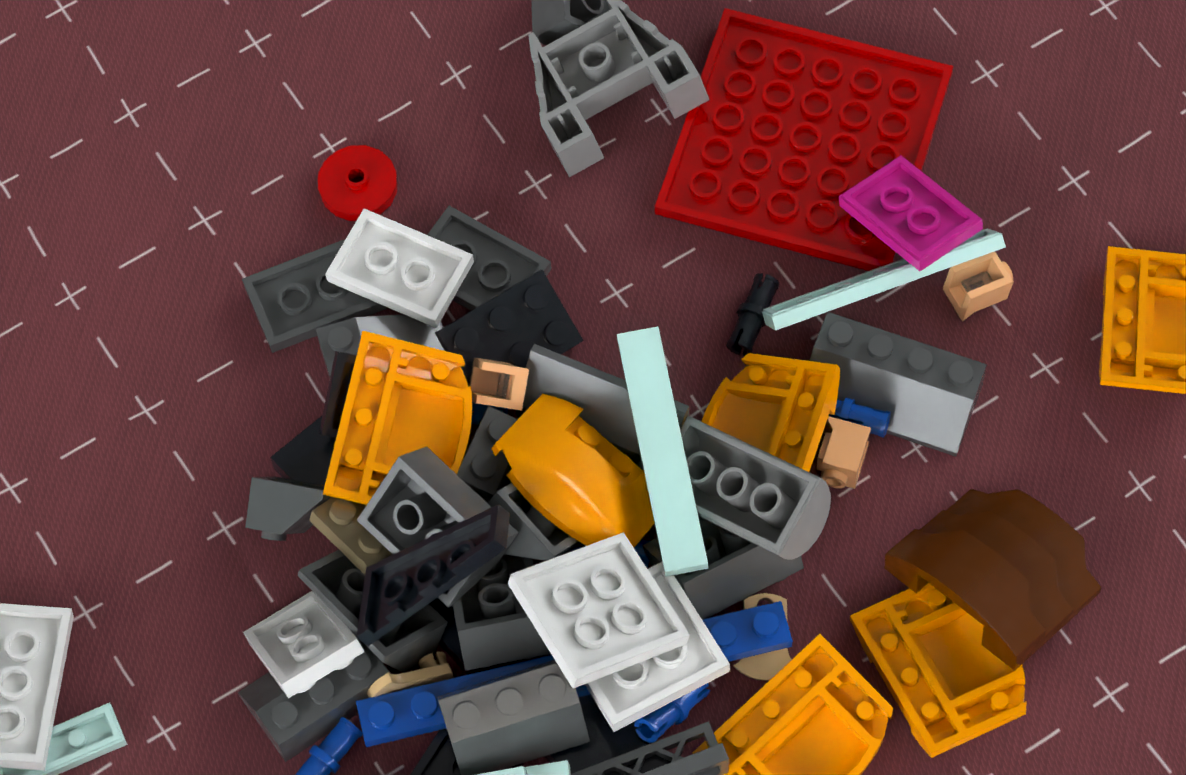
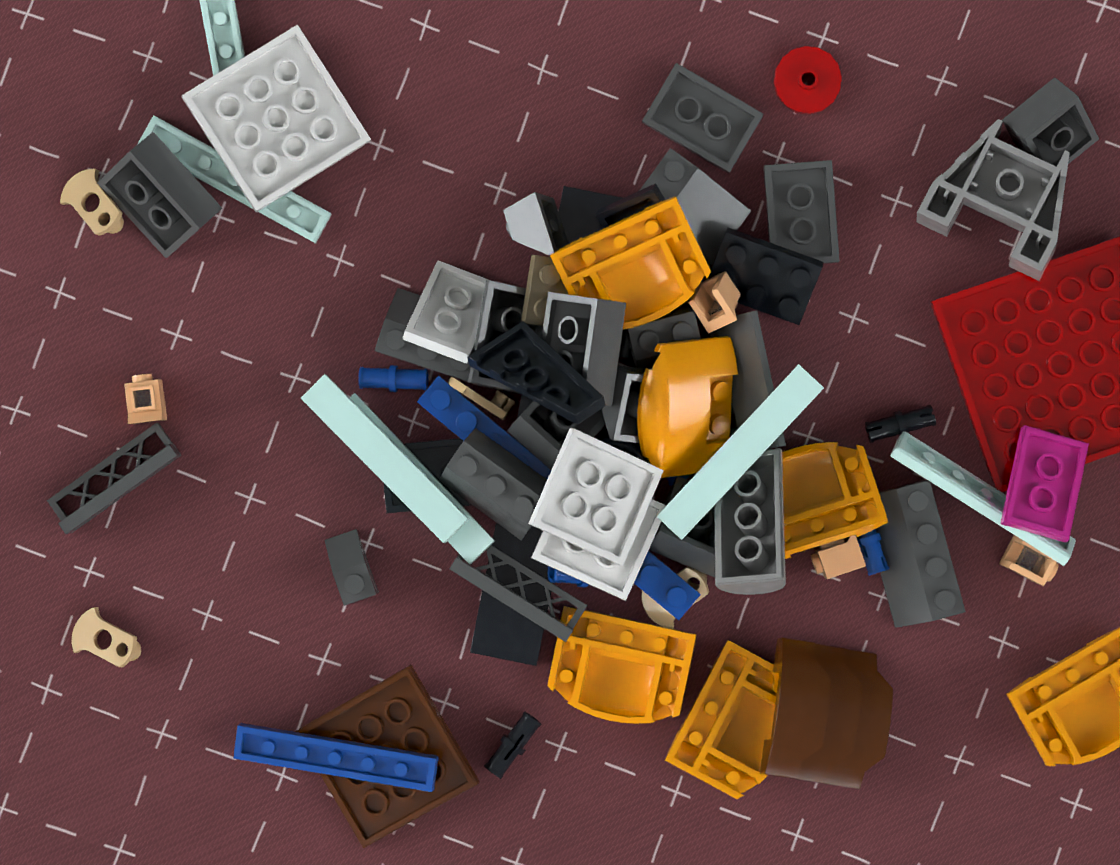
camera: 45 degrees right, 25 degrees up
white plate [325,209,474,328] -> none

